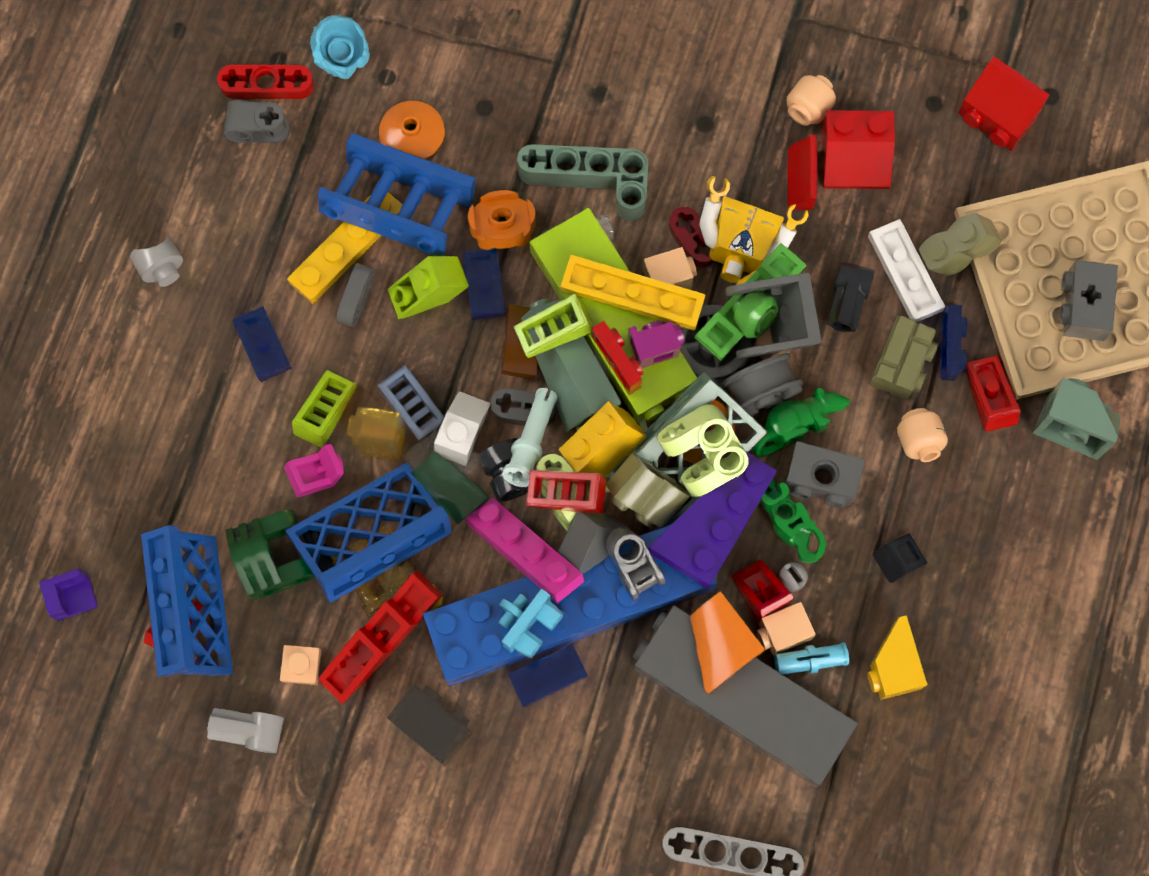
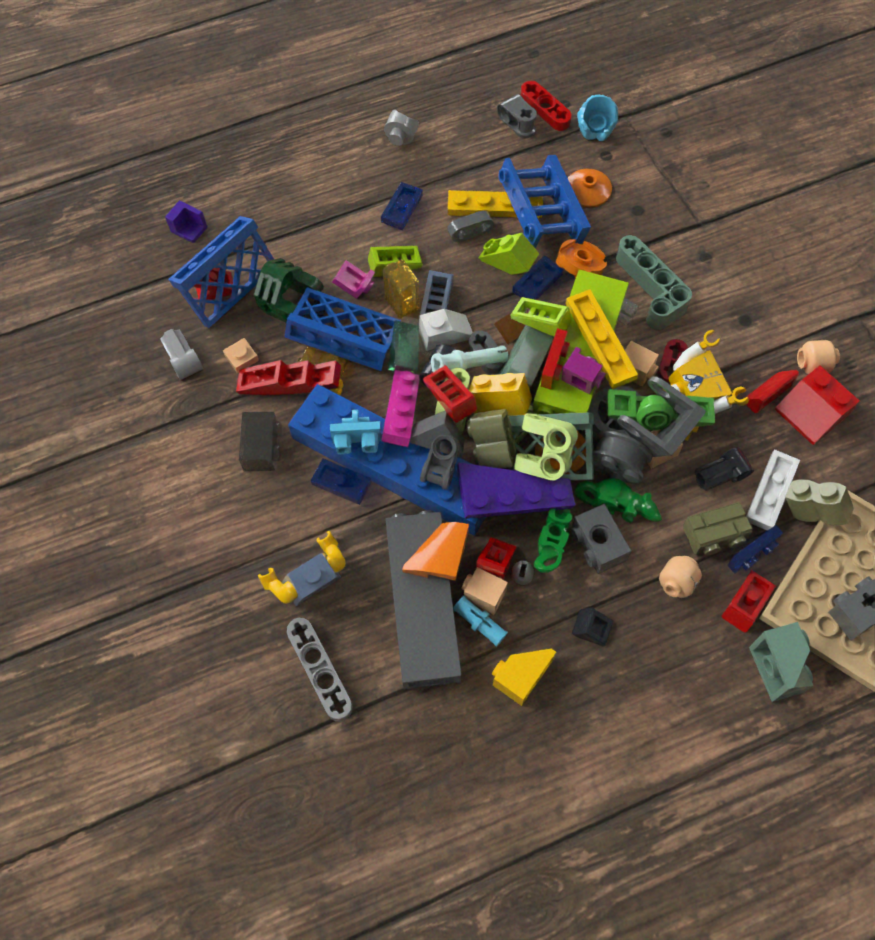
camera: 50 degrees right, 10 degrees down
none -> torso [258,531,346,606]

